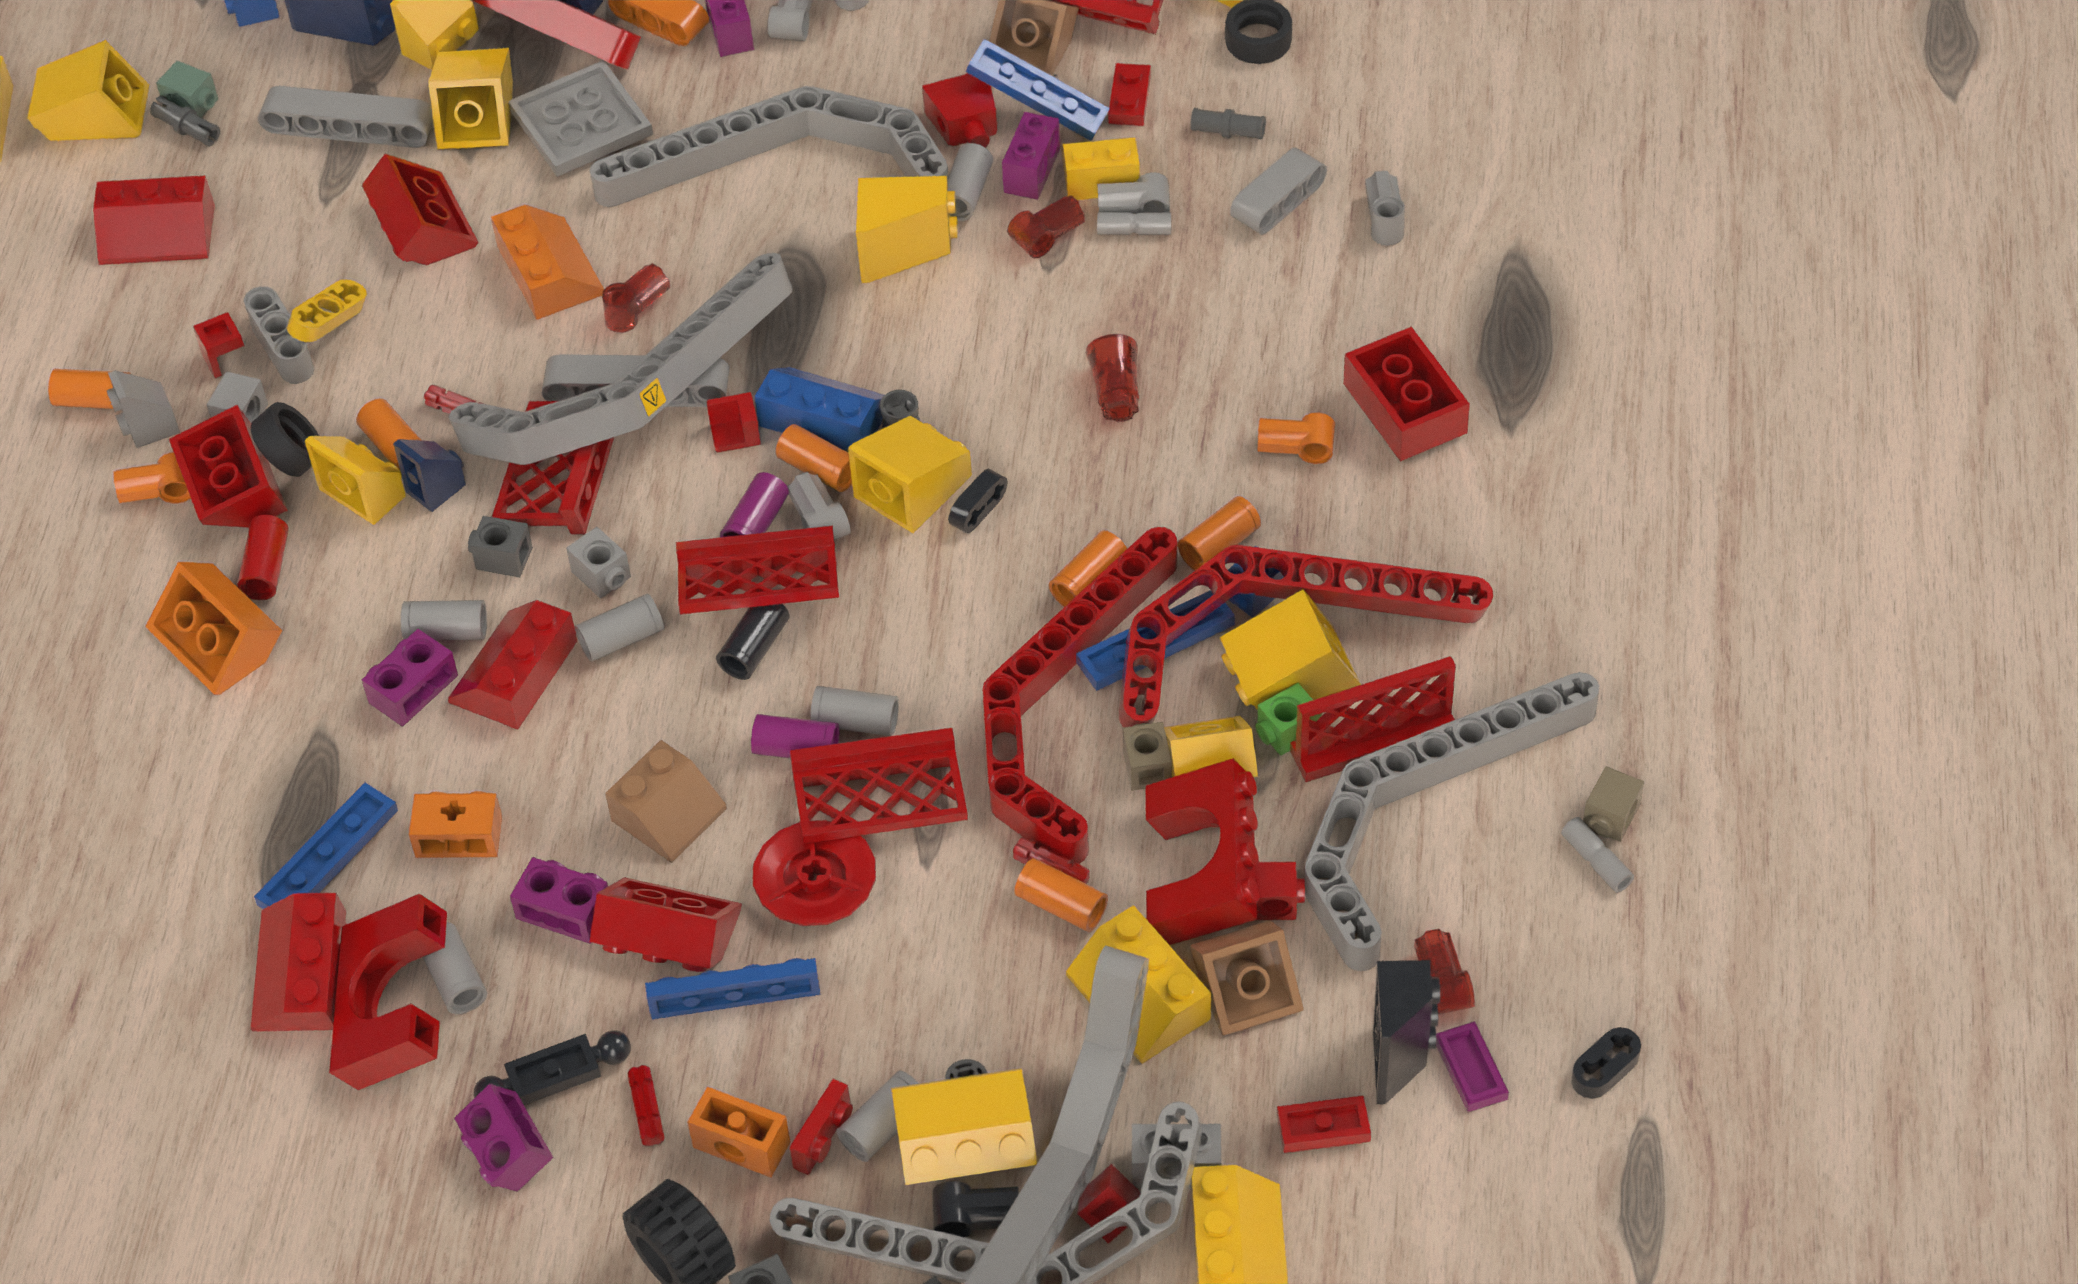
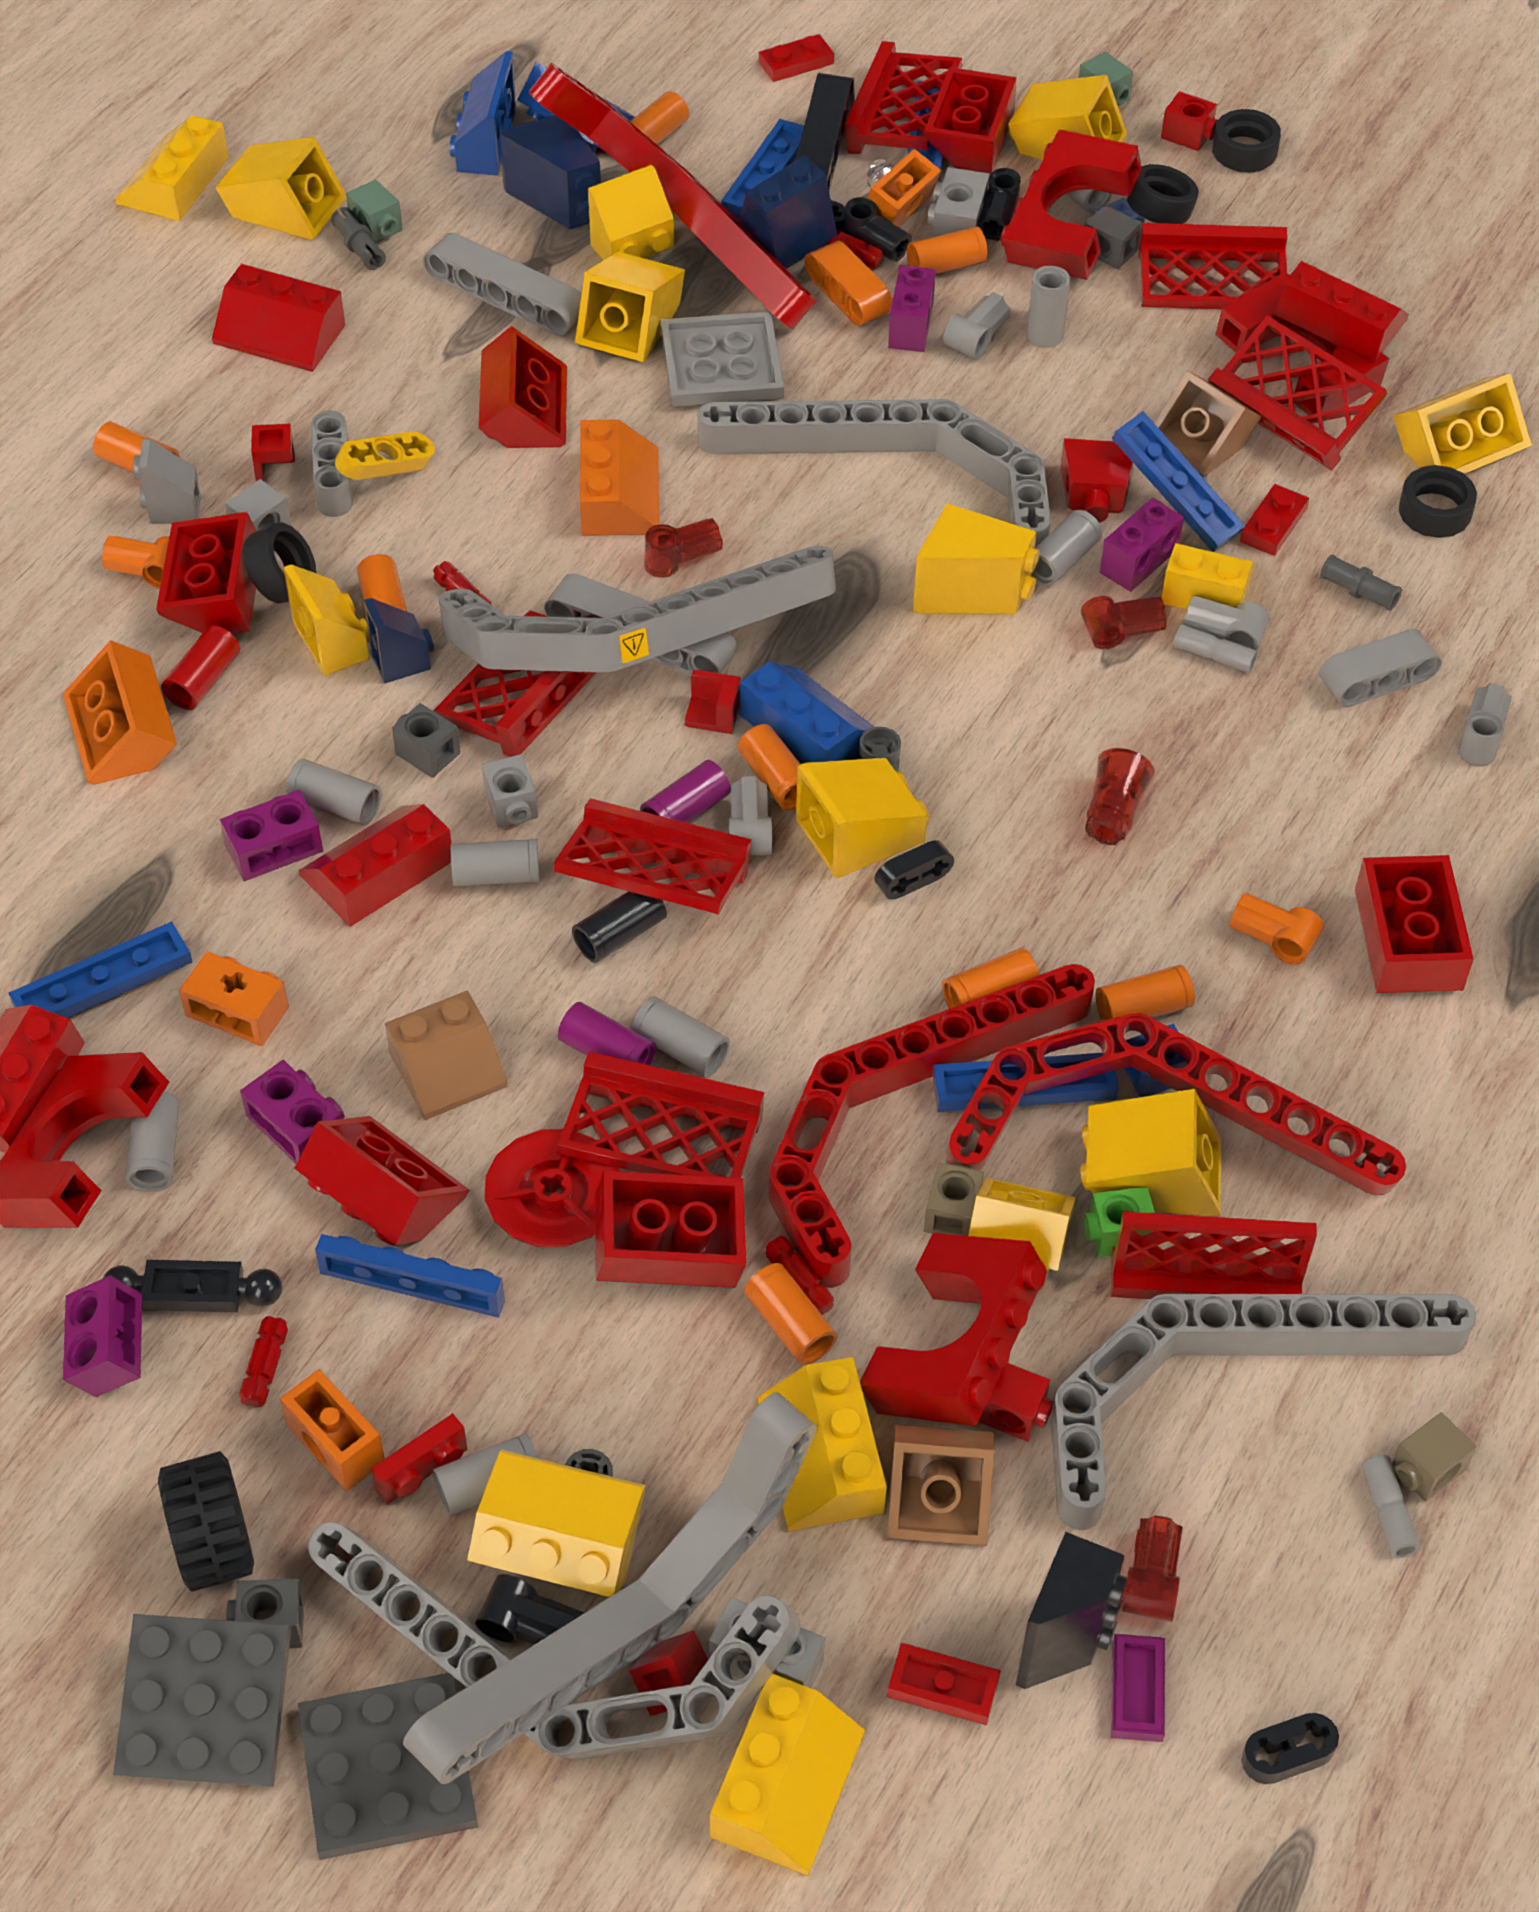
camera: 20 degrees right, 0 degrees up
none -> red brick [595,1170,747,1288]

